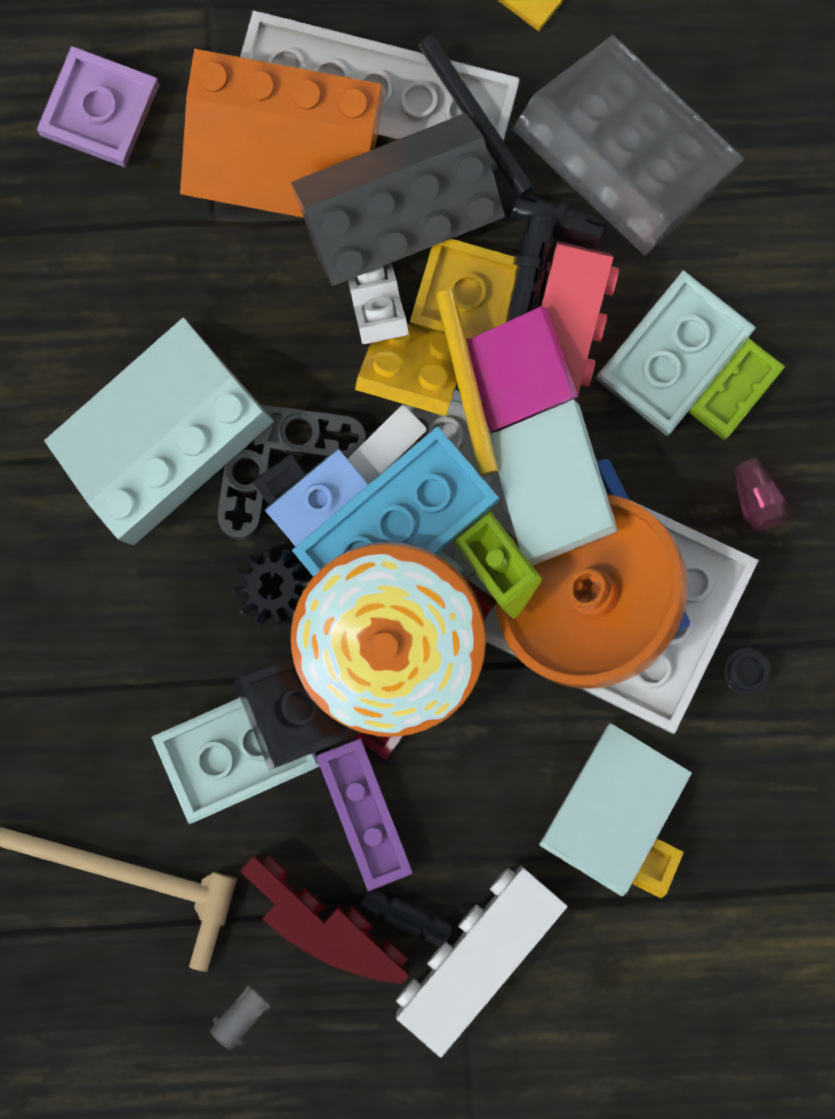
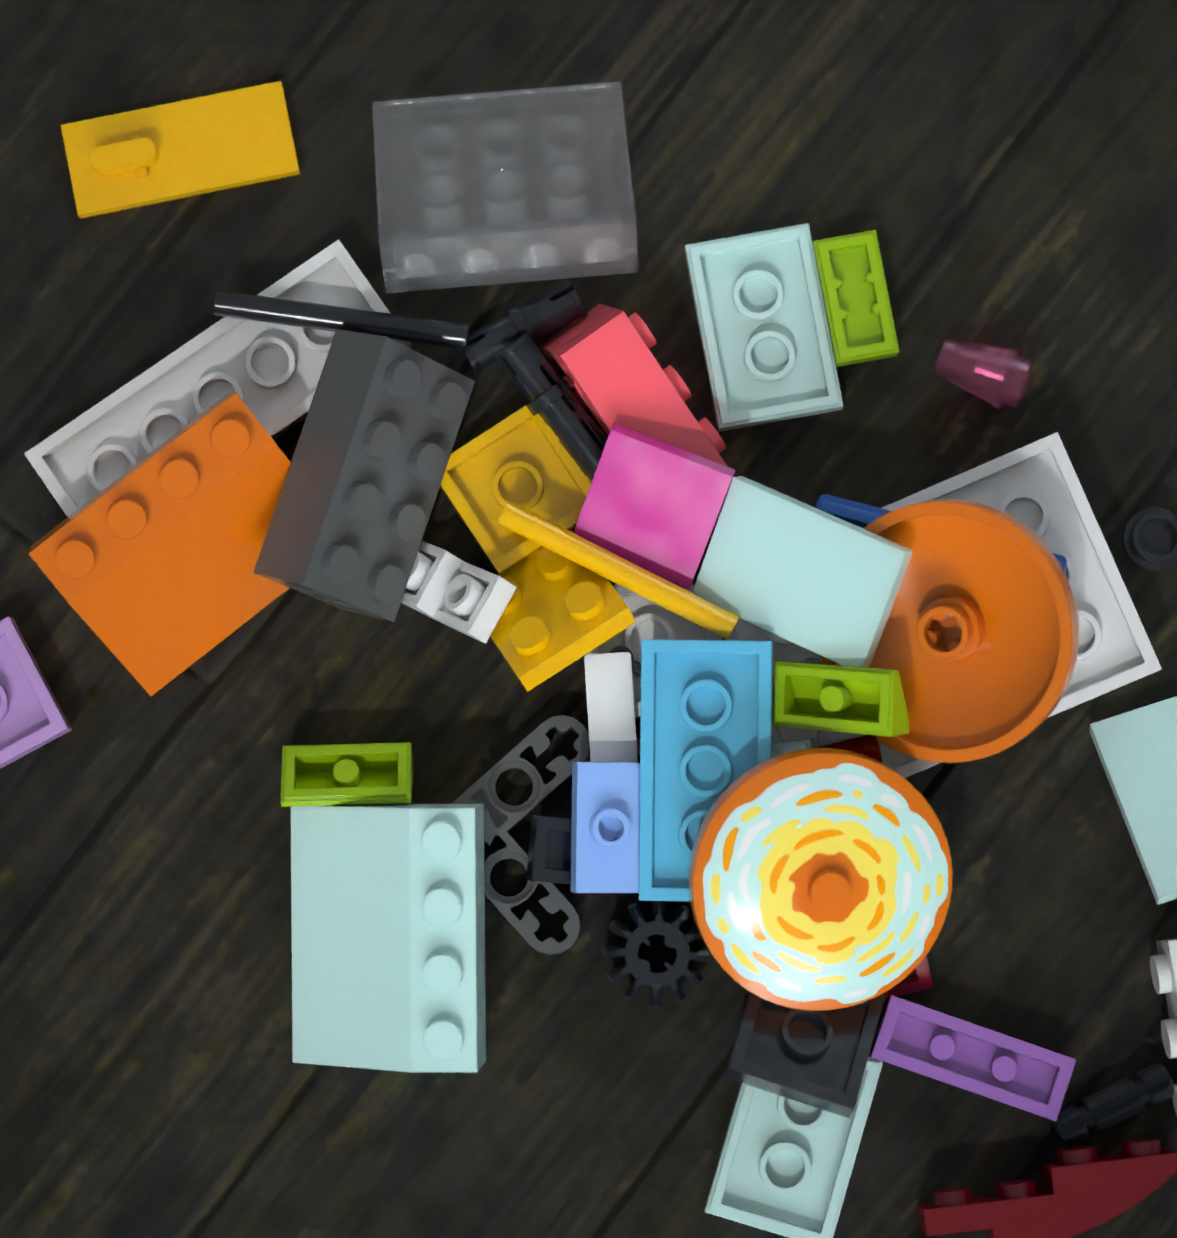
camera: 45 degrees left, 0 degrees up
none -> lime slope [280,742,414,807]

